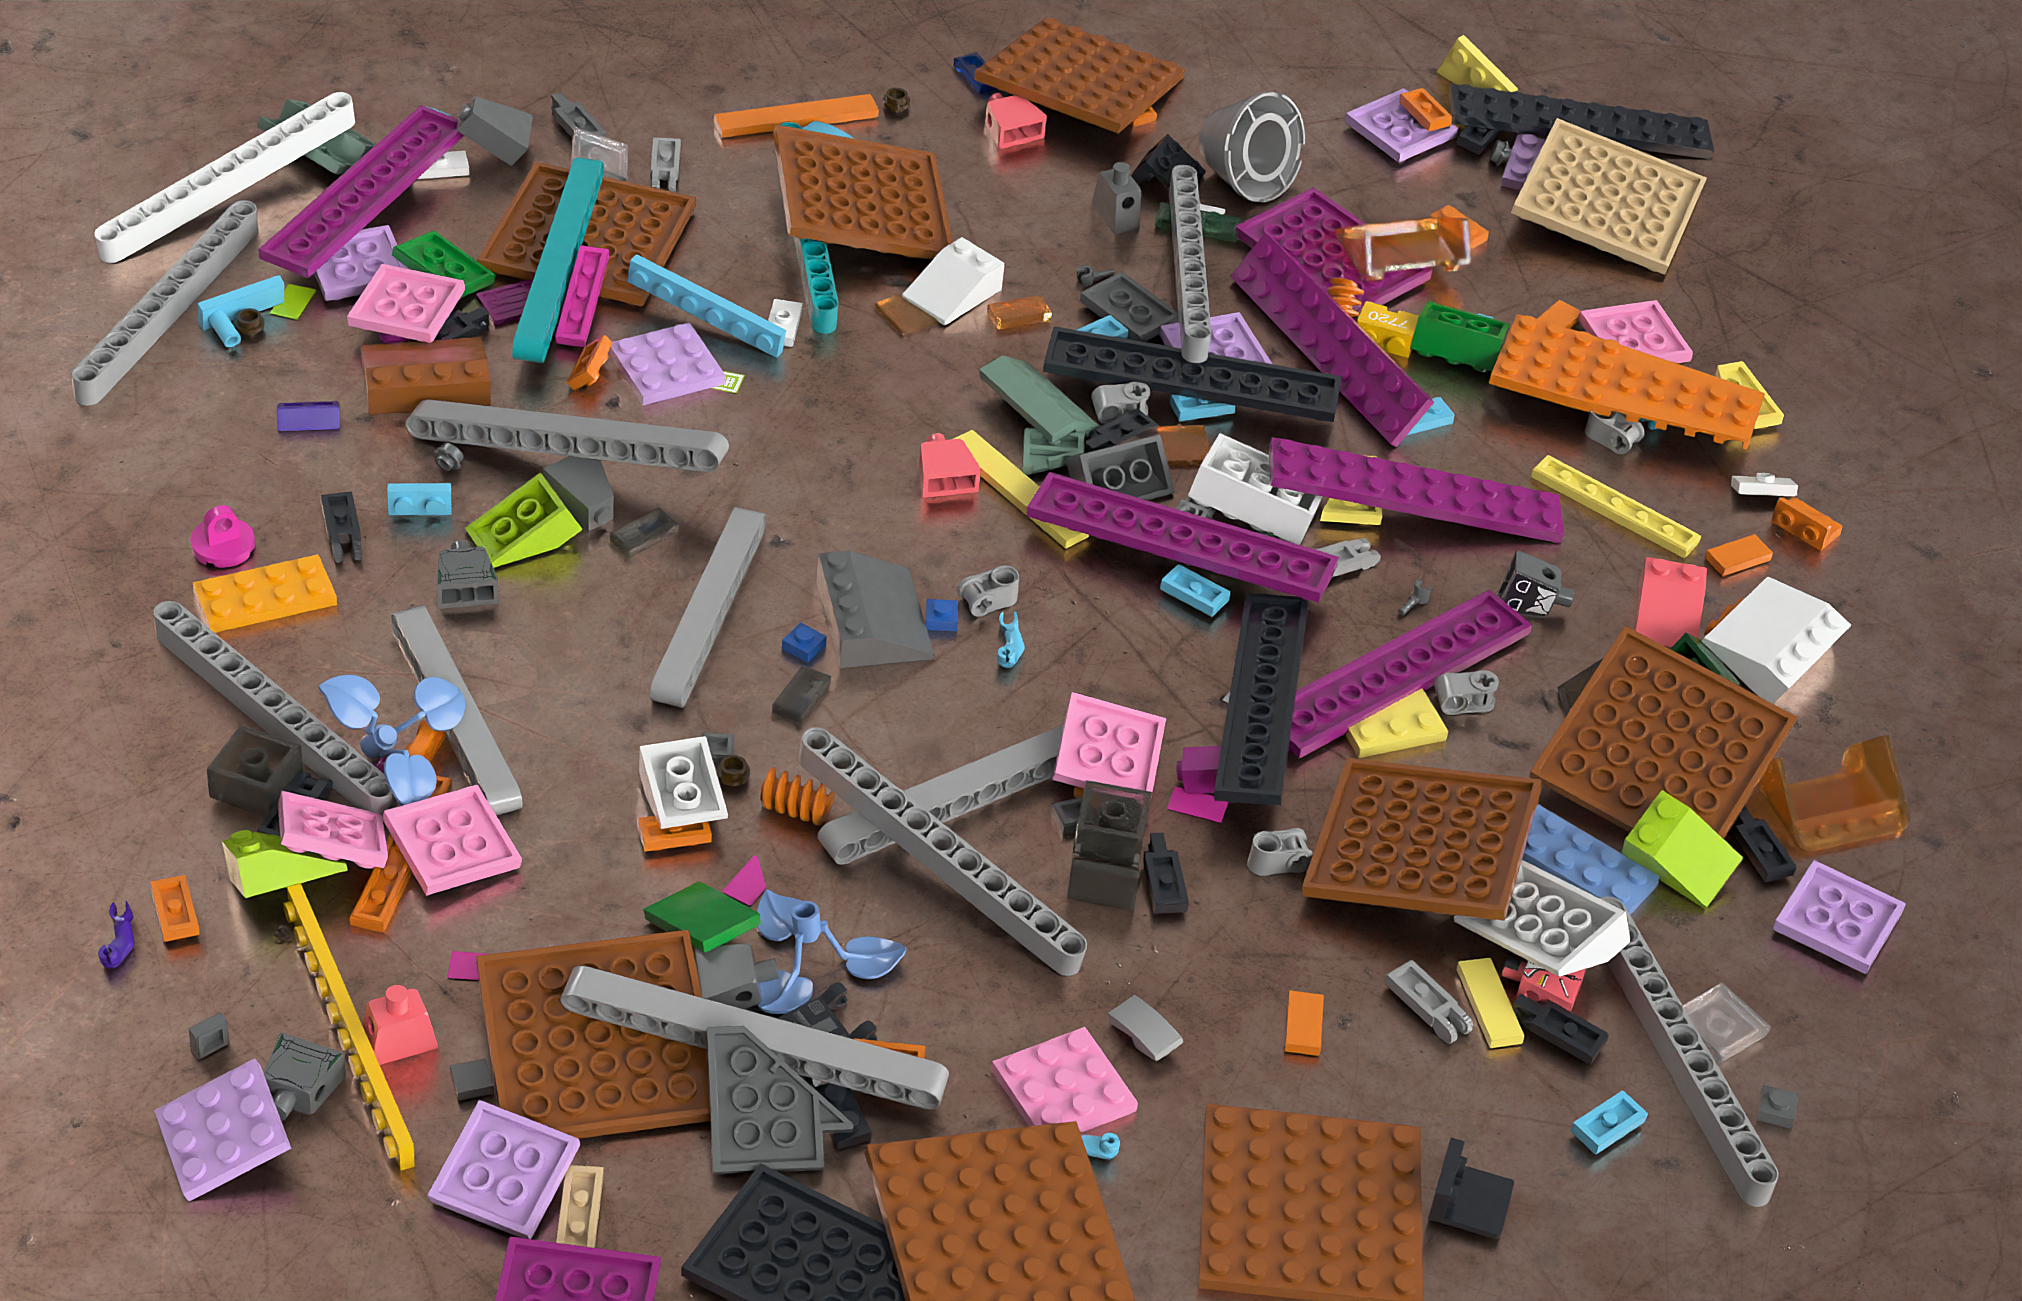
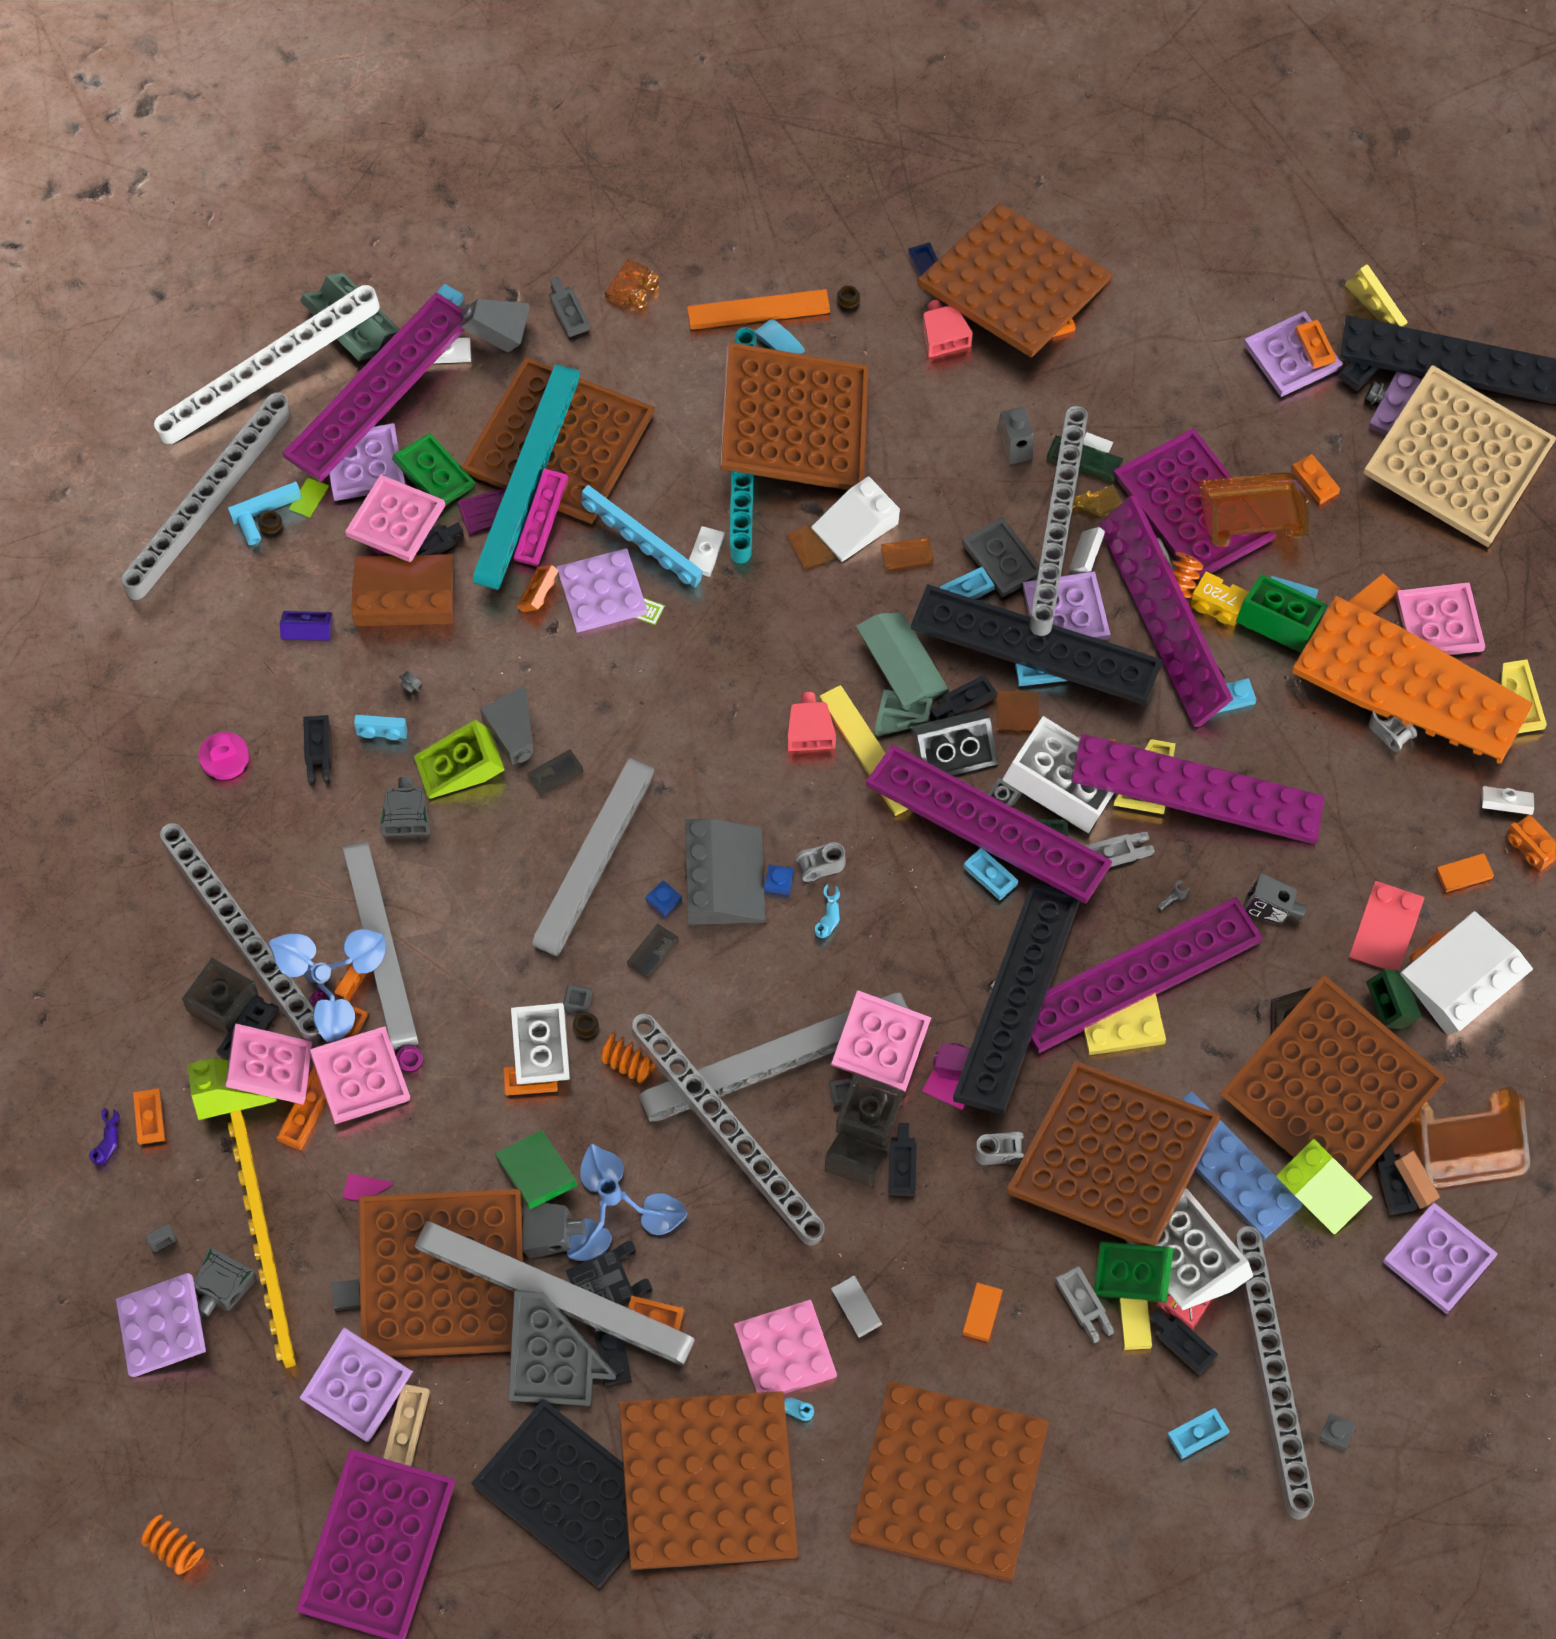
camera: 15 degrees right, 20 degrees up
light orange plate [193,554,337,633] -> none
coral torso [363,985,438,1065] -> none
light grey beam [406,400,729,472] -> none
clear tile [571,127,628,181] -> none
light grey hinge [650,137,681,193] -> none
dark pink sticker [723,856,766,905] -> none
dark grey hand [1077,265,1115,287] -> none
light grey piece [1091,382,1150,424] -> none
black bracket [1131,134,1206,190] -> none
light grey cone [1199,92,1305,202] -> none
black bracket [1428,1137,1514,1239] -> none
light grey piece [1434,670,1499,715] -> none
light yellow tile [1531,455,1701,559] -> none
clear tile [1683,982,1771,1064] -> none
none -> magenta plate [396,1045,423,1071]
none -> clear orange plate [604,258,659,308]
none -> white tile [1068,527,1105,575]
none -> clear yellow slope [1073,484,1122,517]
none -> green tile [1094,1241,1174,1303]
none -> nougat tile [1395,1150,1440,1209]

